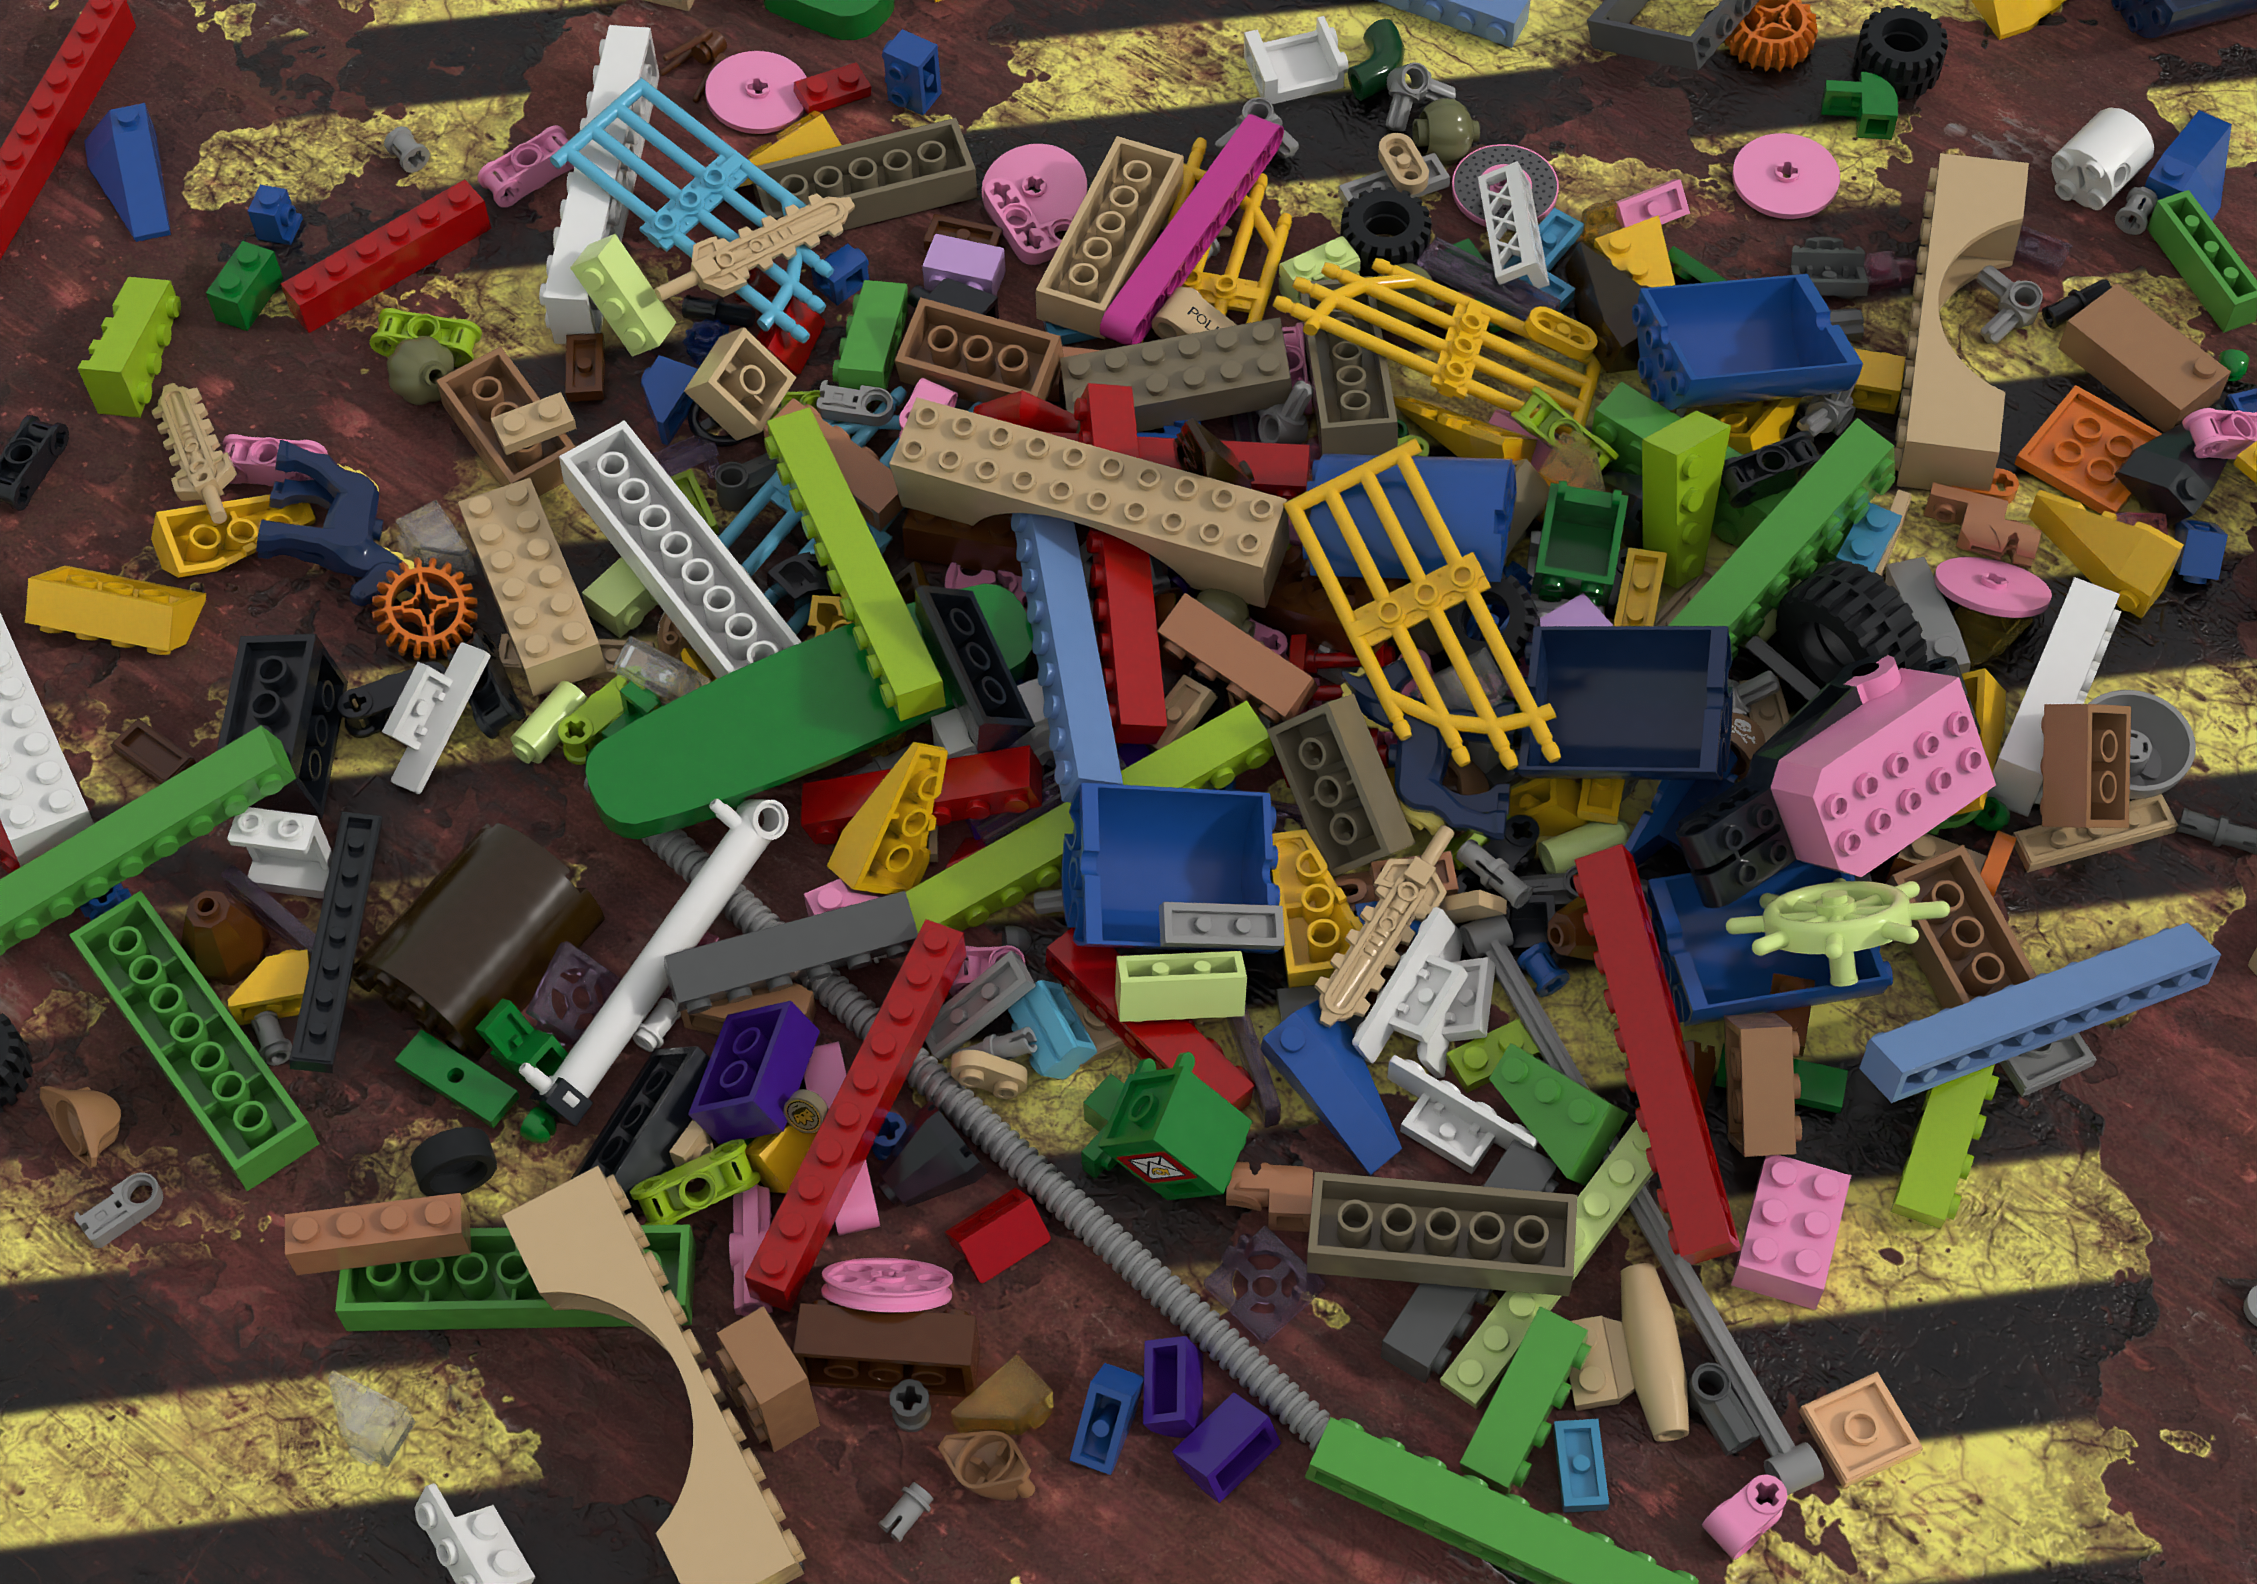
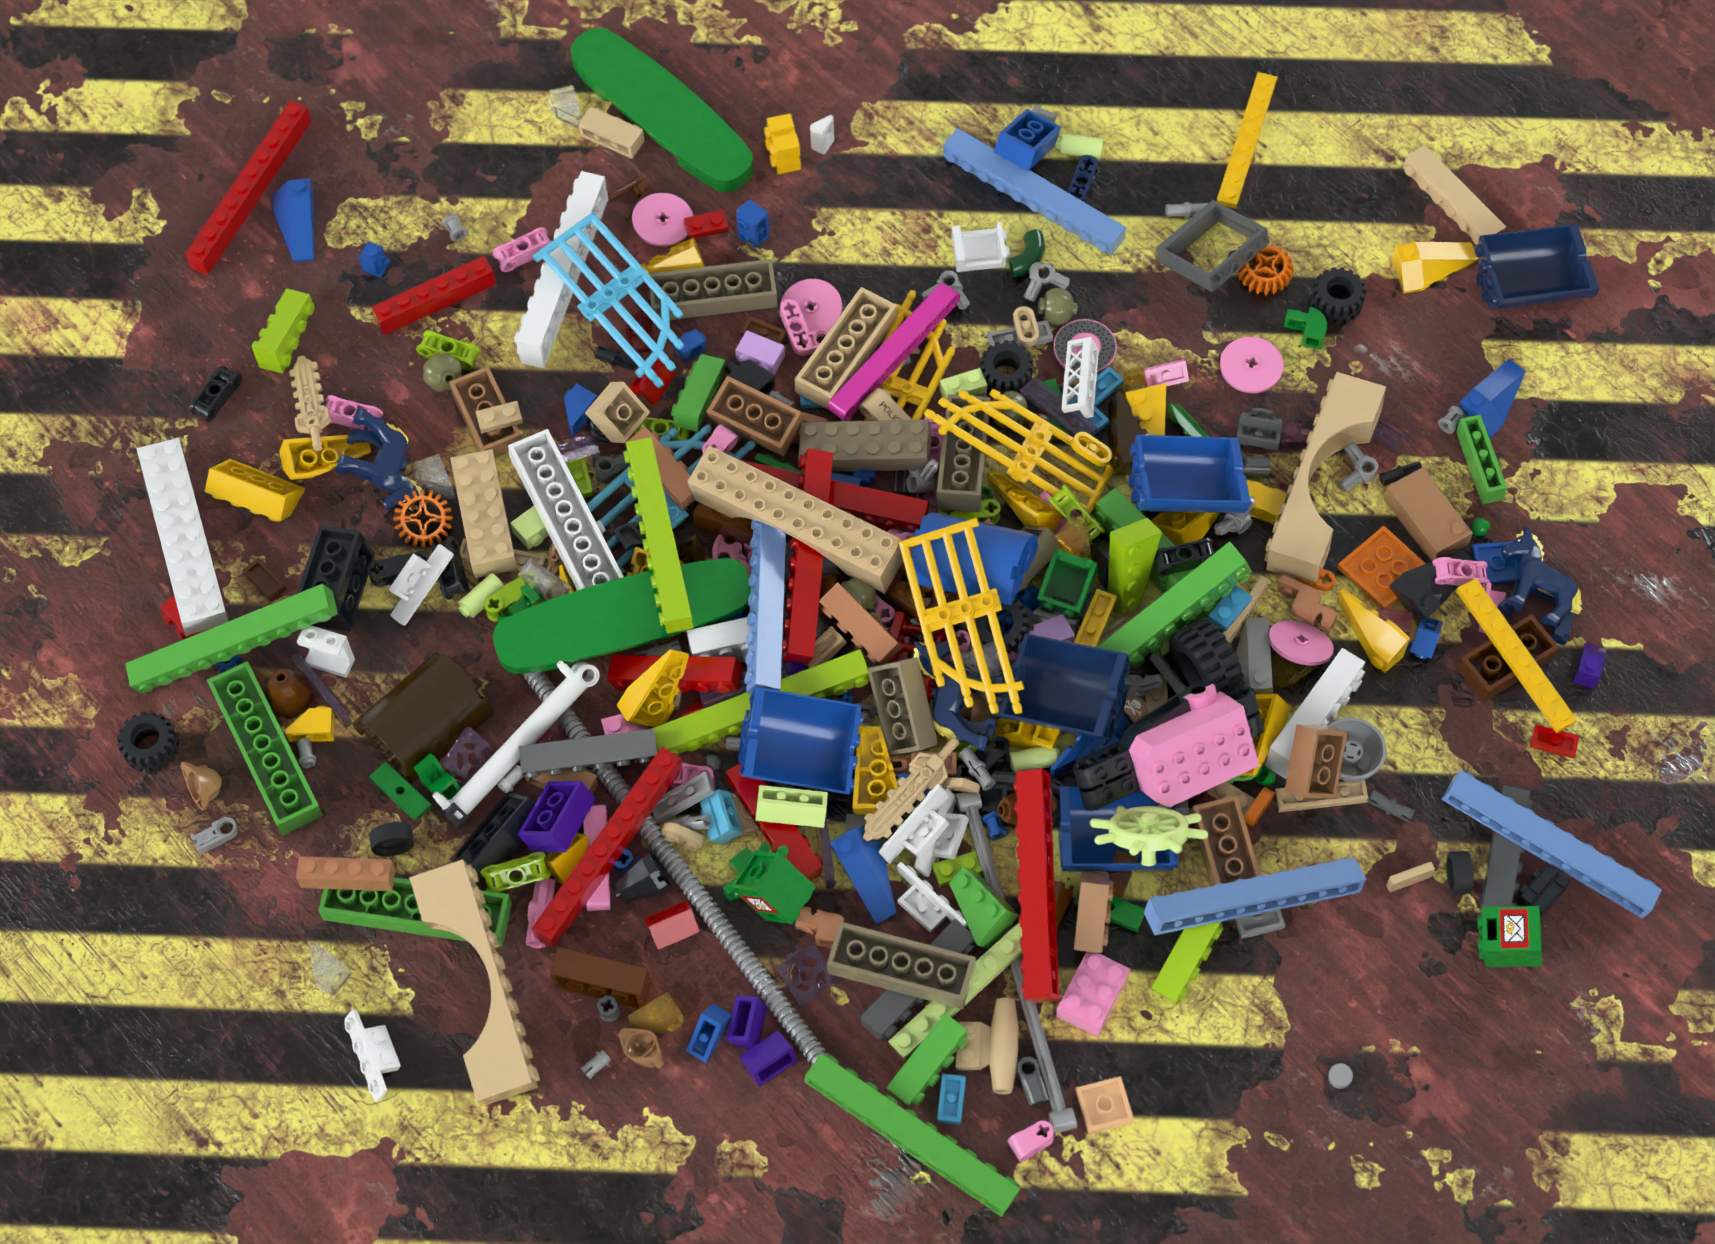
camera: 10 degrees right, 5 degrees up
green brick [206,241,284,331] -> none
black tile [290,811,382,1073] -> none
green hinge [520,1107,557,1144] -> none
reddish brown plate [565,333,605,402] -> none
yellowish green brick [570,234,676,357] -> none
tan bar [654,193,855,302] -> none
tan plate [669,1120,714,1182] -> none
clear blue piece [682,318,730,365] -> none
medium nougat brick [715,1306,820,1453] -> none
dark tan tile [784,1089,829,1133] -> none
light grey piece [817,380,894,426] -> none
bright pink wedge [821,1258,953,1312] -> none
black slope [915,585,1035,751] -> none
red brick [973,390,1079,433] -> none
light grey plate [1159,902,1285,950] -> none
dark brown wedge [1173,418,1255,489] -> none
white cylinder [2051,107,2154,210] -> none

